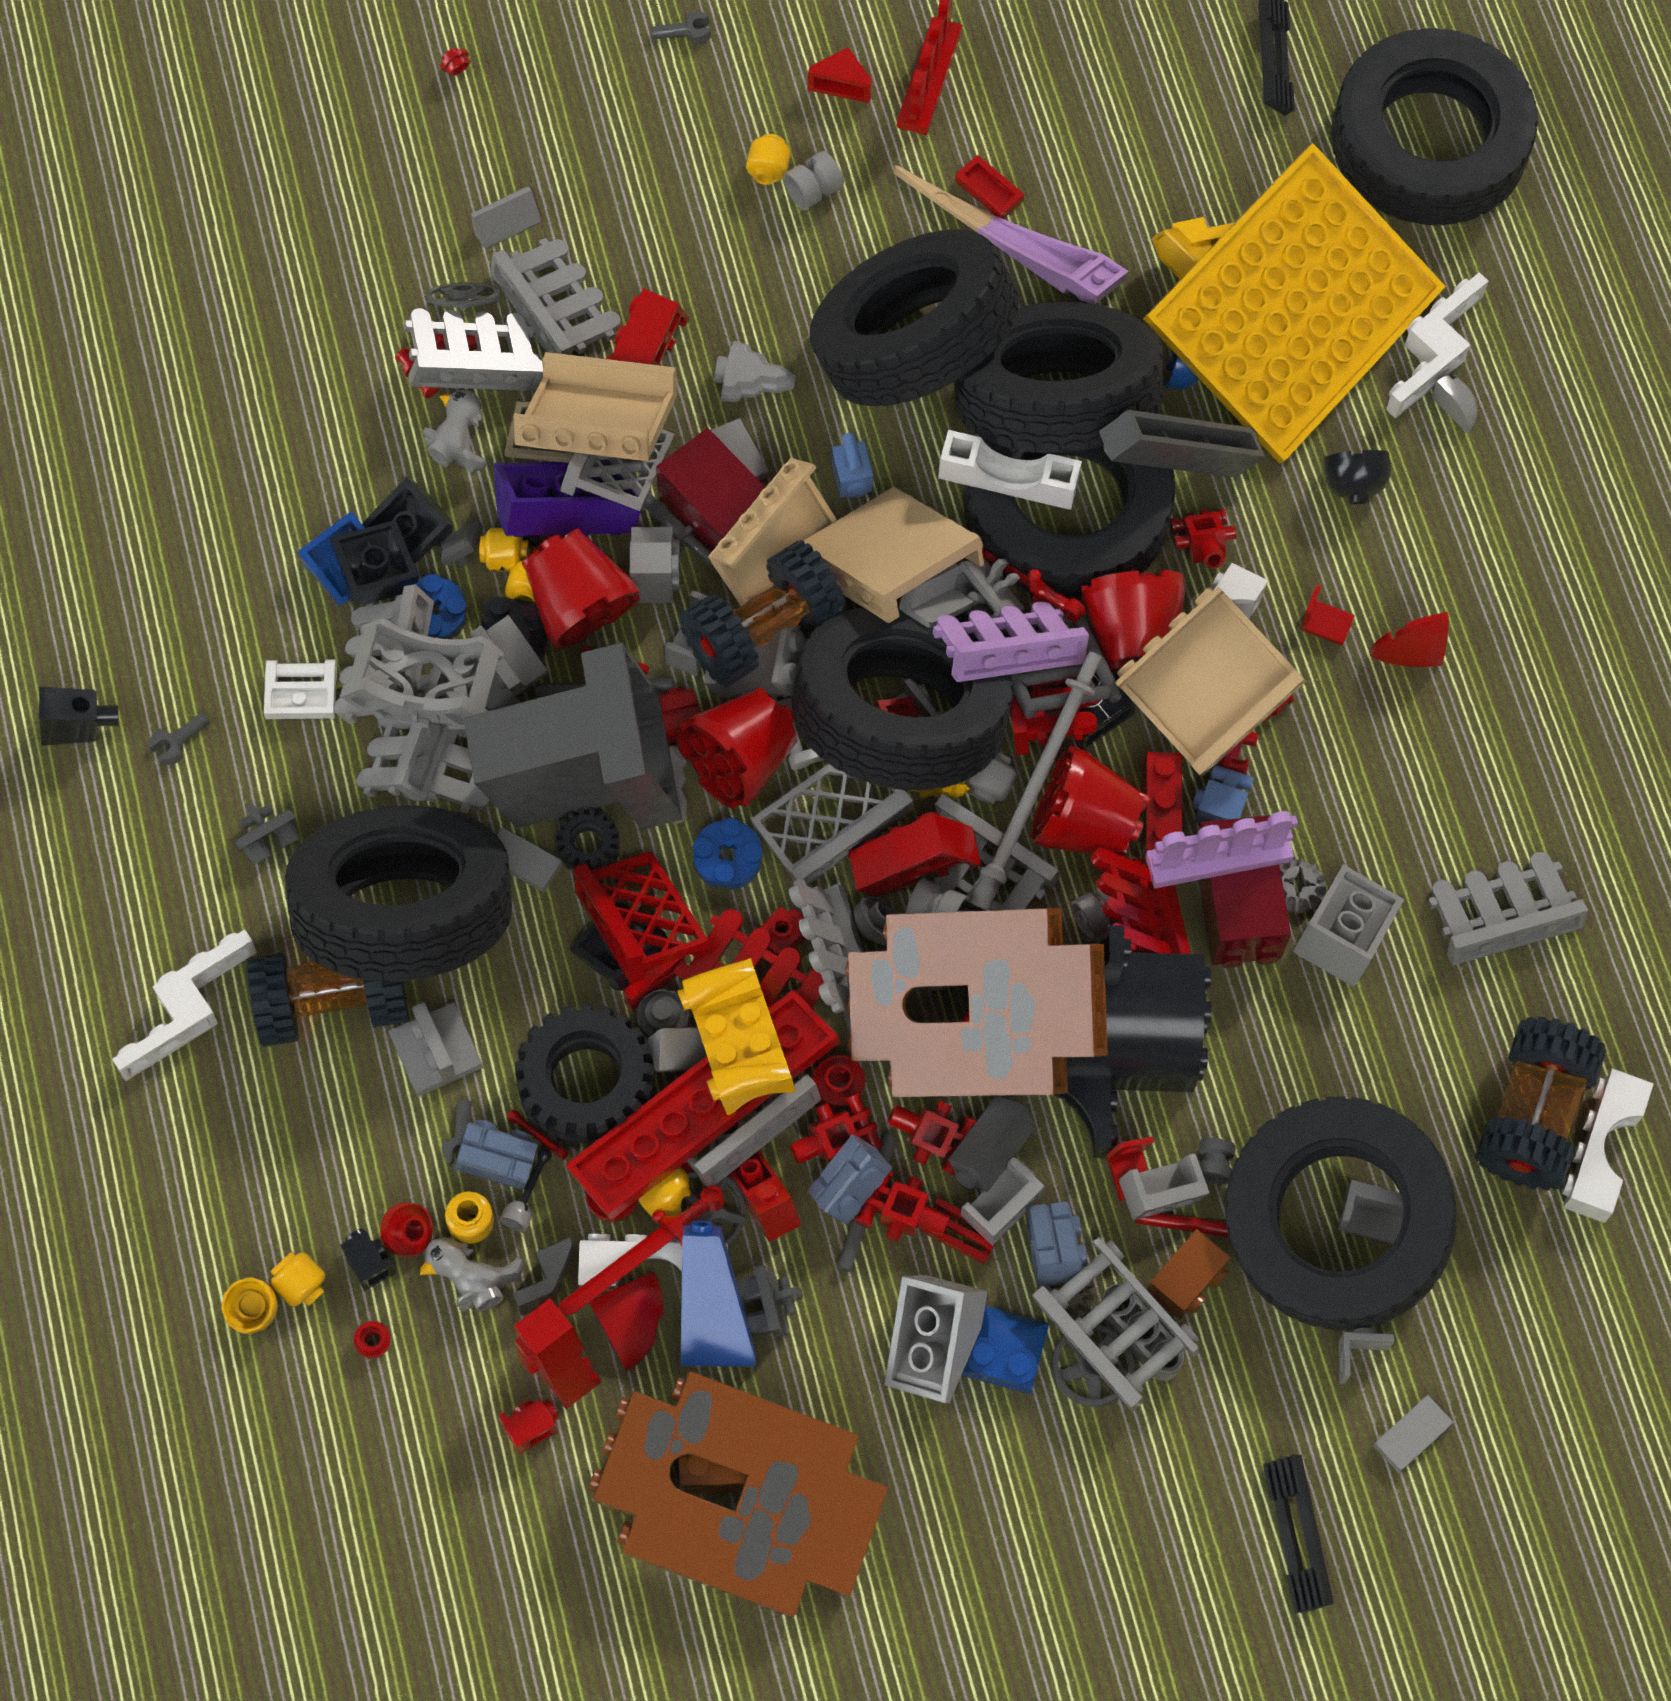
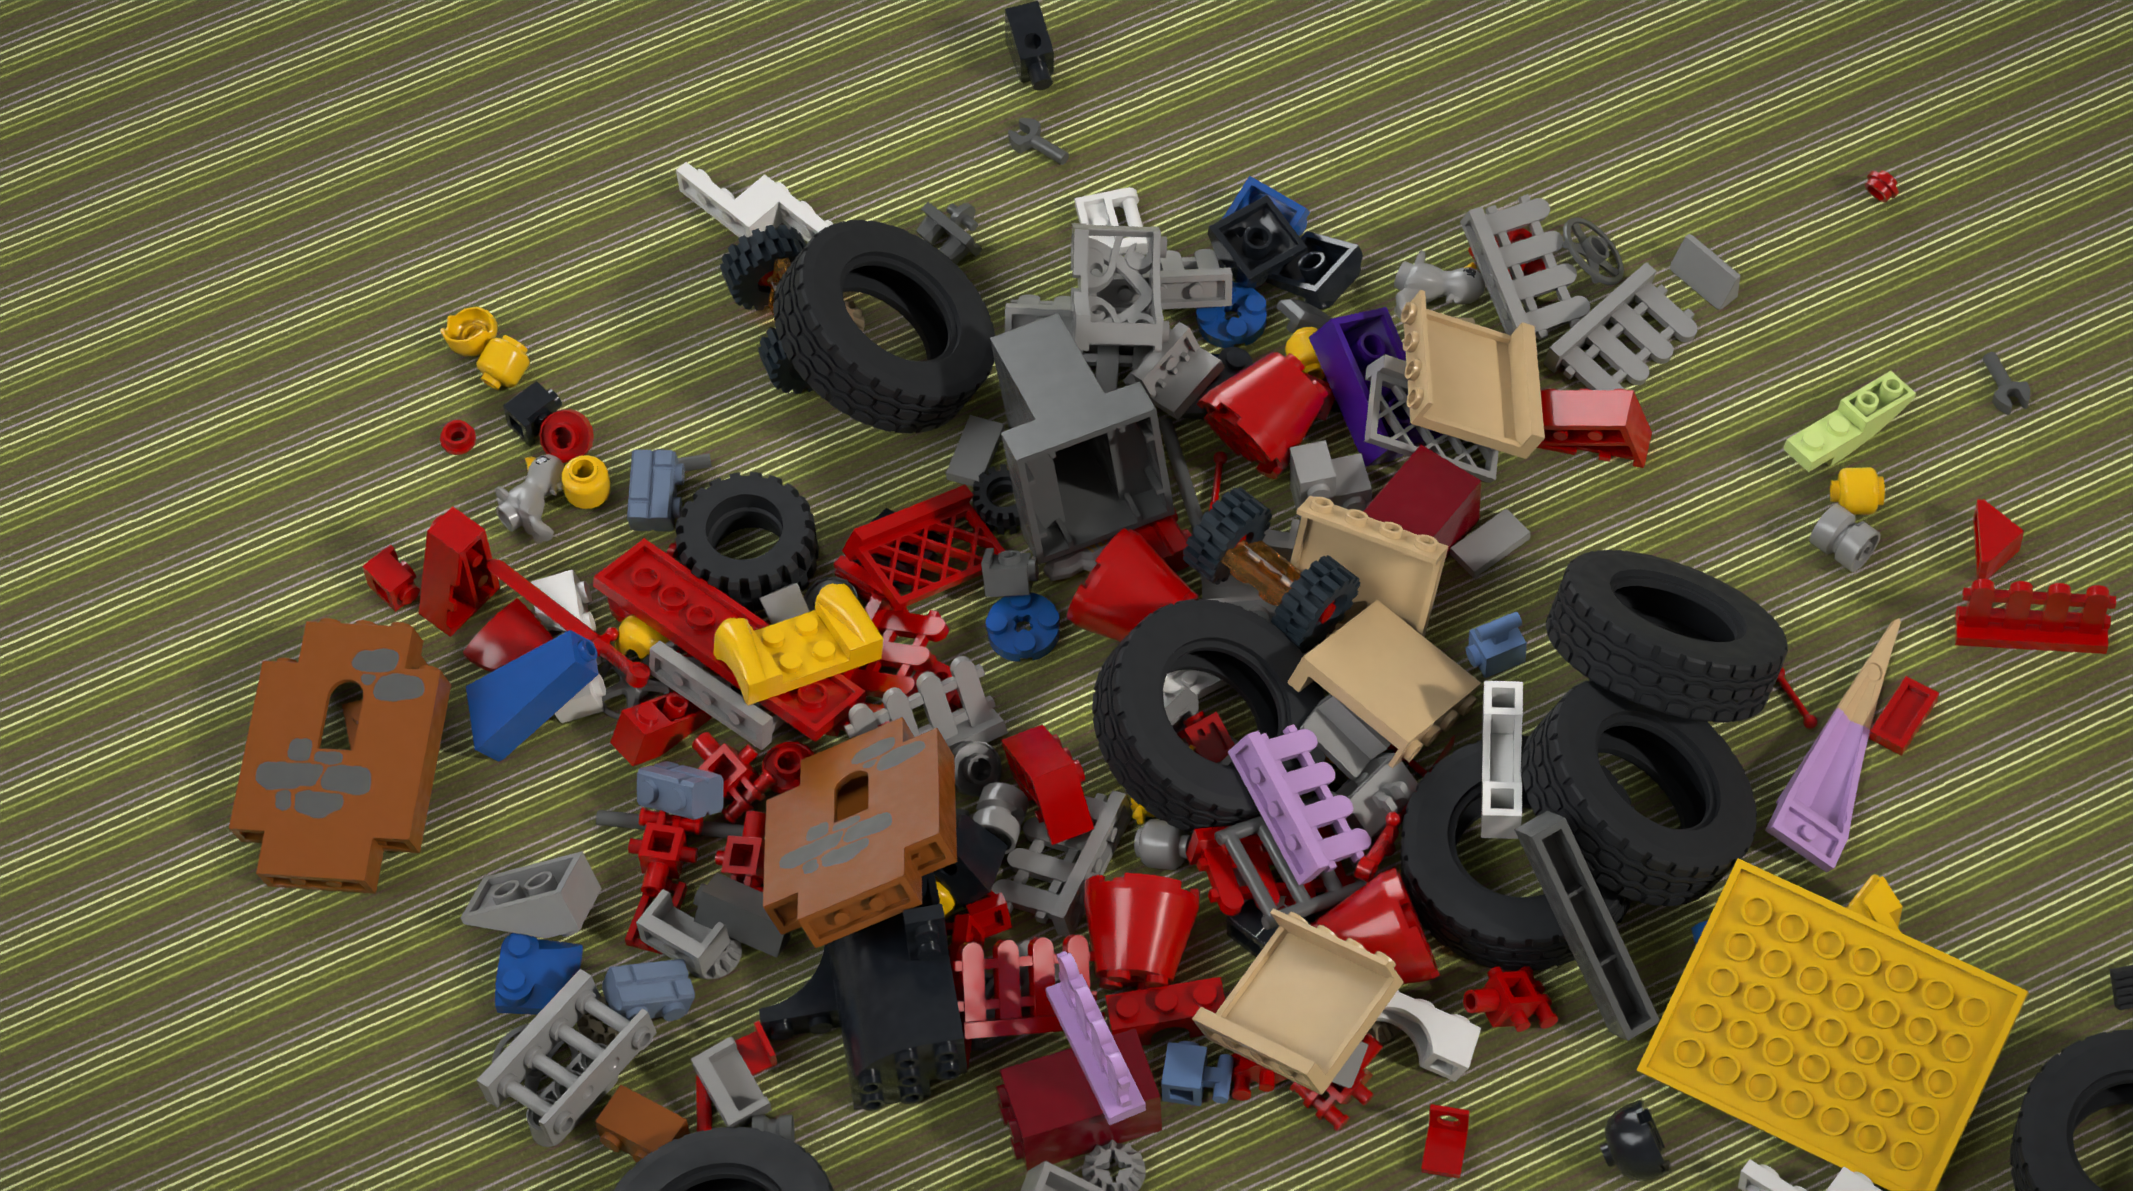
camera: 85 degrees right, 10 degrees down
light grey bracket [388,1002,483,1097] -> none
hinge [499,1148,552,1232] -> none
dark grey slope [513,1238,574,1315] -> none
light grey rock [714,341,796,402] -> none
dark grey hips [739,1265,803,1337] -> none
light grey fence [750,764,913,886] -> none
light grey bar [968,651,1102,911] -> none
none -> dark grey brick [981,548,1039,597]
none -> yellowish green slope [1783,371,1916,472]

